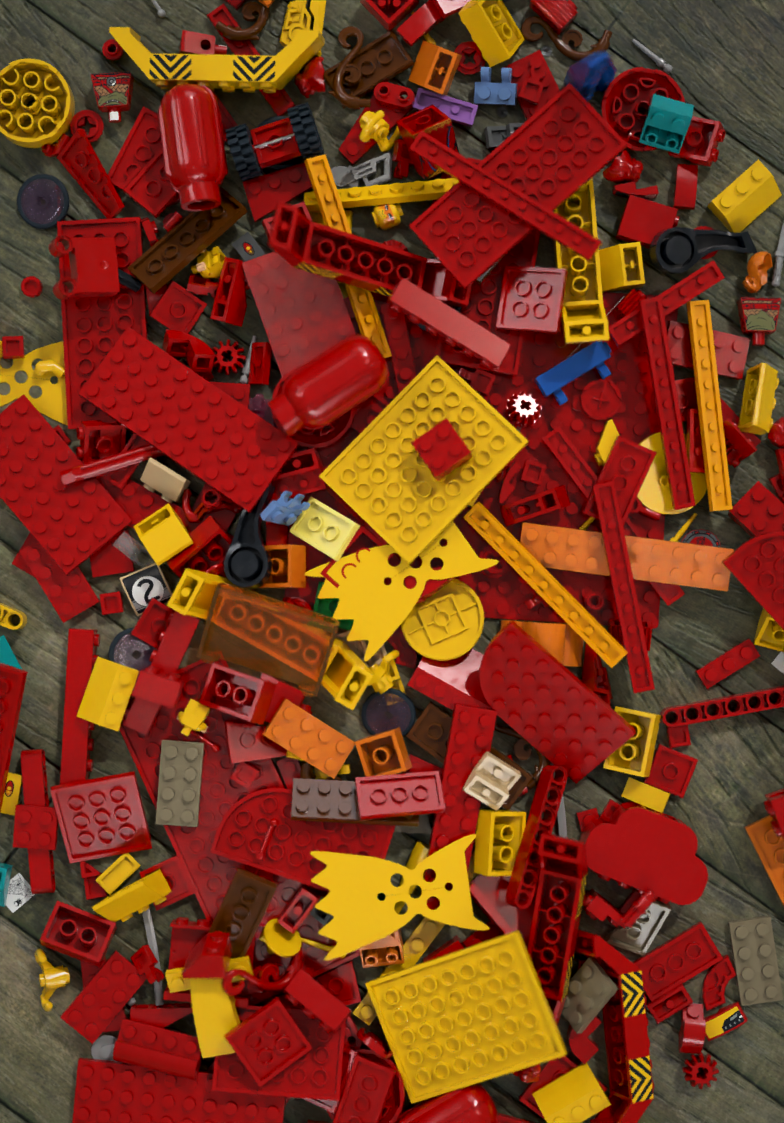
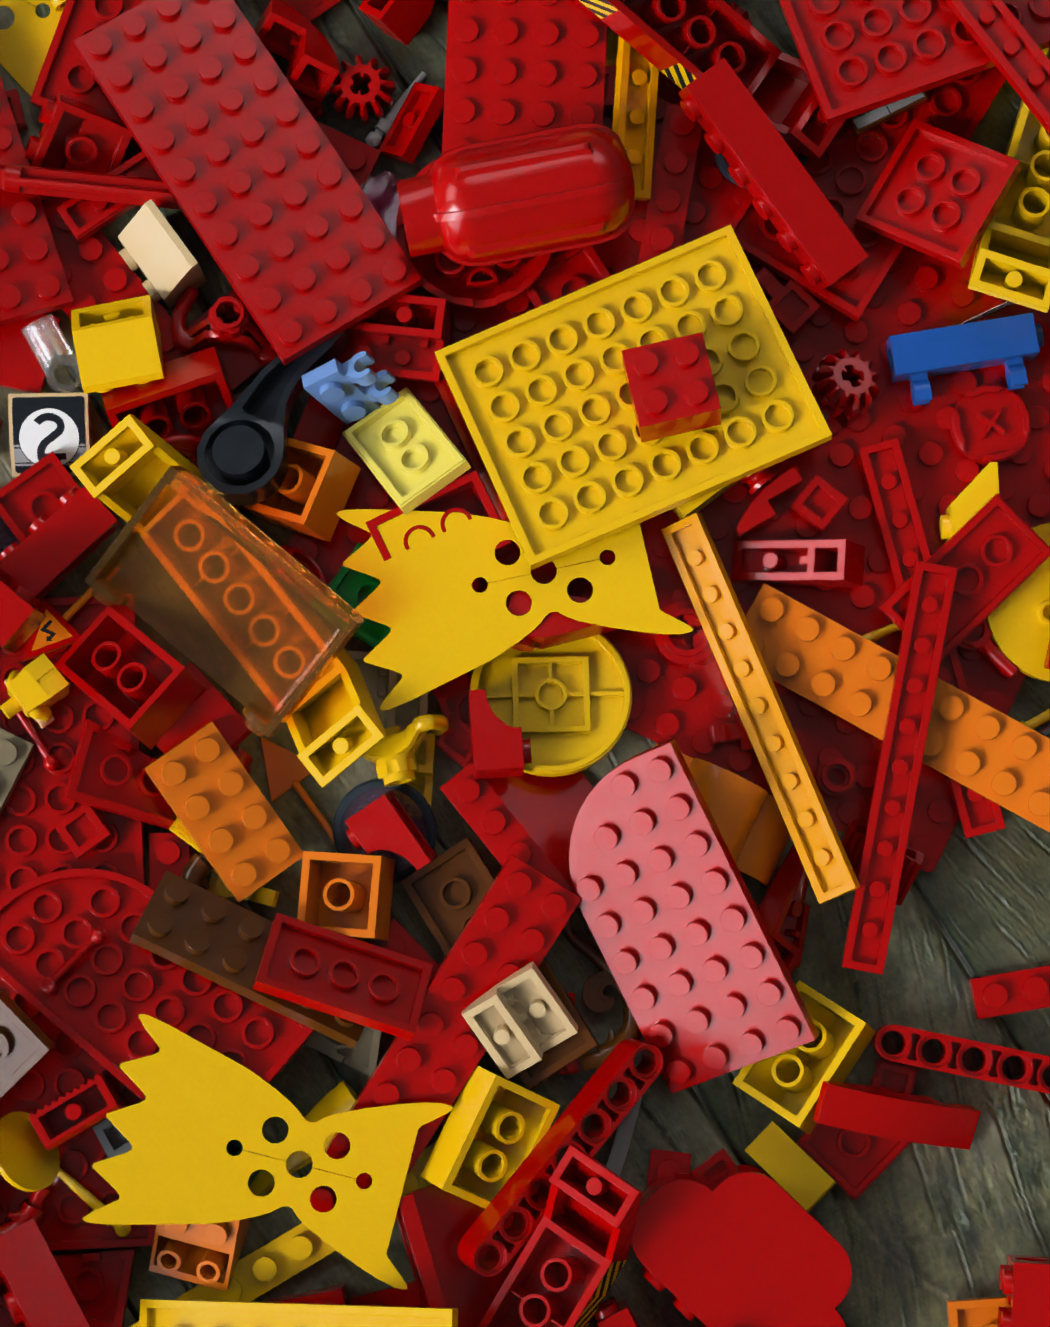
camera: 30 degrees right, 5 degrees down
none -> piece [21,563,119,662]
none -> orange piece [261,737,335,845]
none -> red arch [344,789,437,871]
none -> red arch [468,689,532,780]
none -> red slope [813,1081,981,1150]

